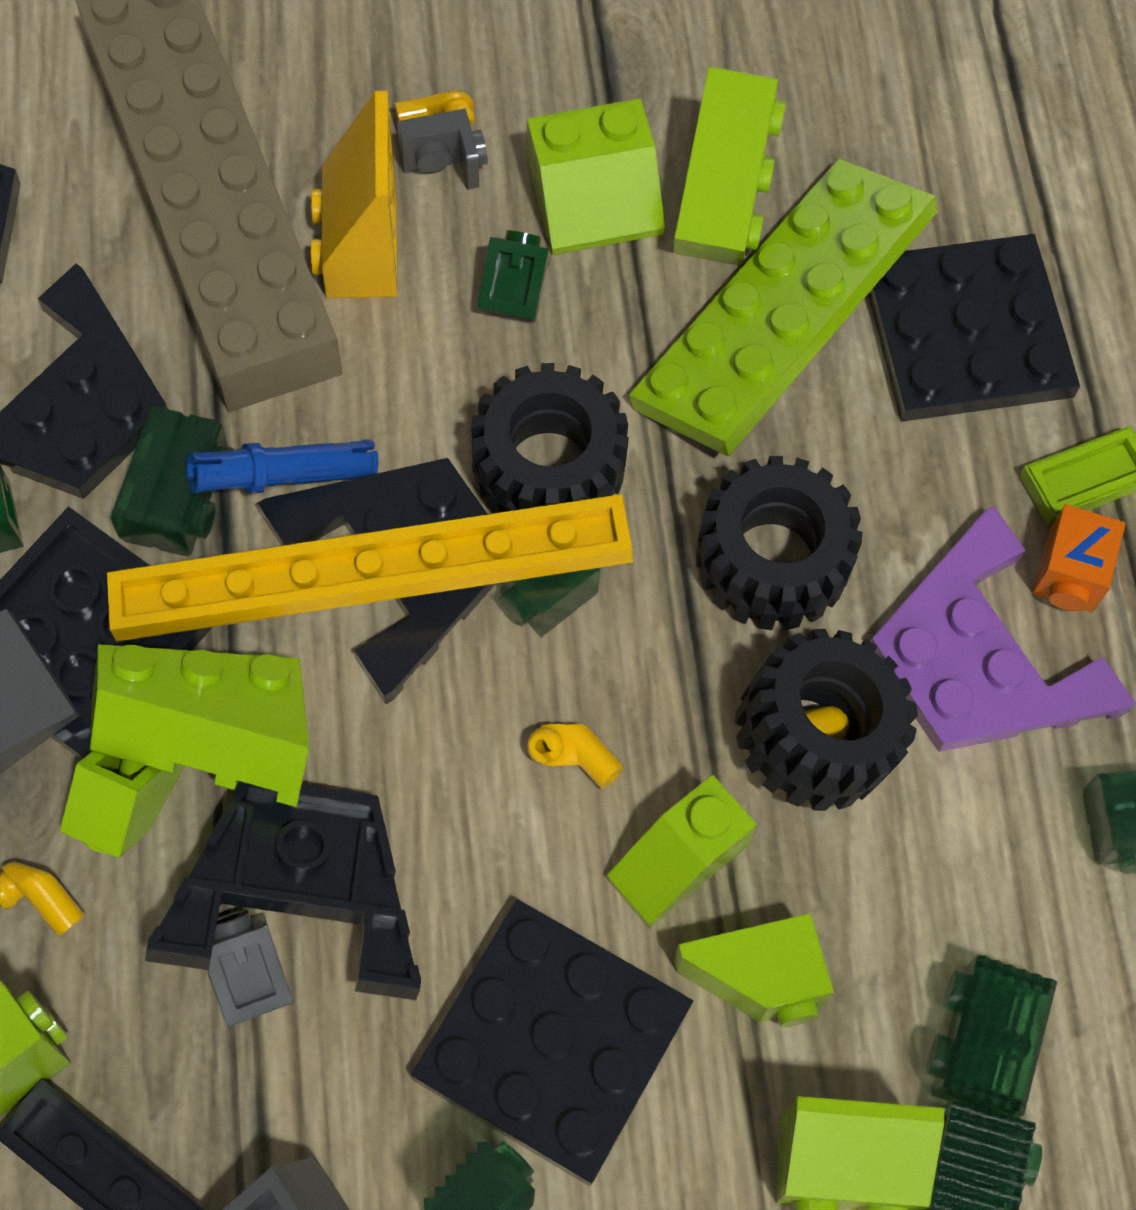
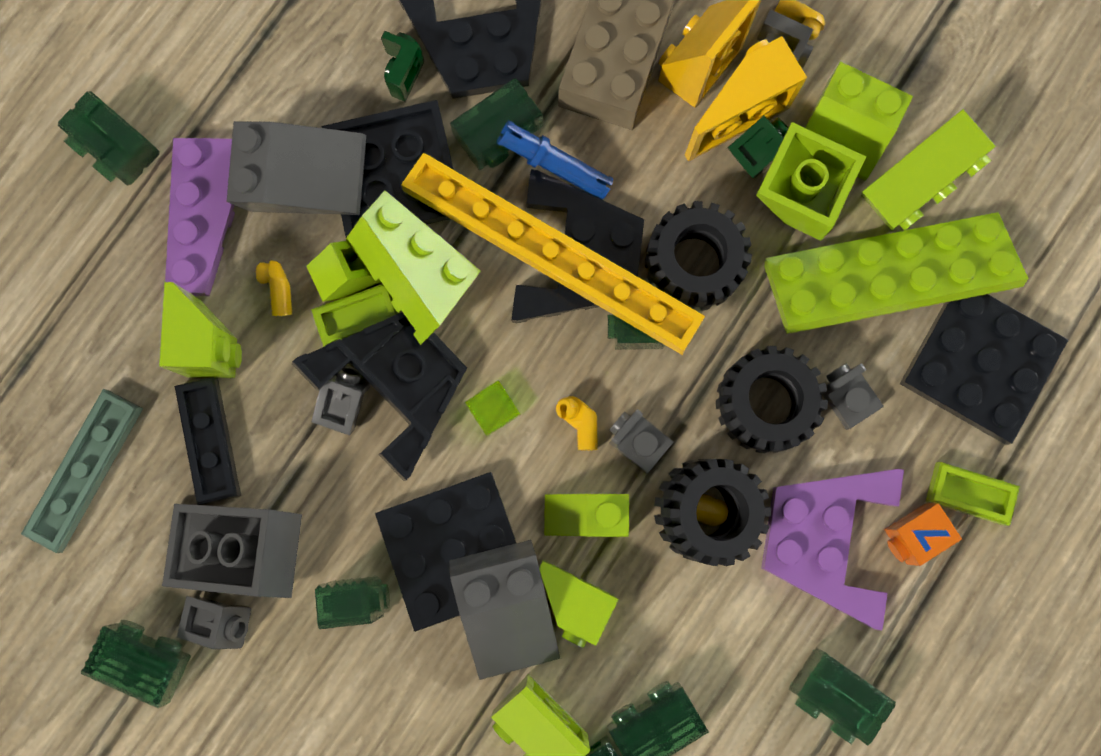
camera: 45 degrees right, 15 degrees up
none -> lime tile [311,284,399,347]
none -> dark grey slope [449,540,560,680]
none -> clear neon green tile [465,380,521,437]
none -> dark grey bracket [609,409,673,474]
none -> yellow slope [685,36,807,162]
none -> lime slope [756,122,866,241]
none -> dark grey bracket [822,363,884,430]

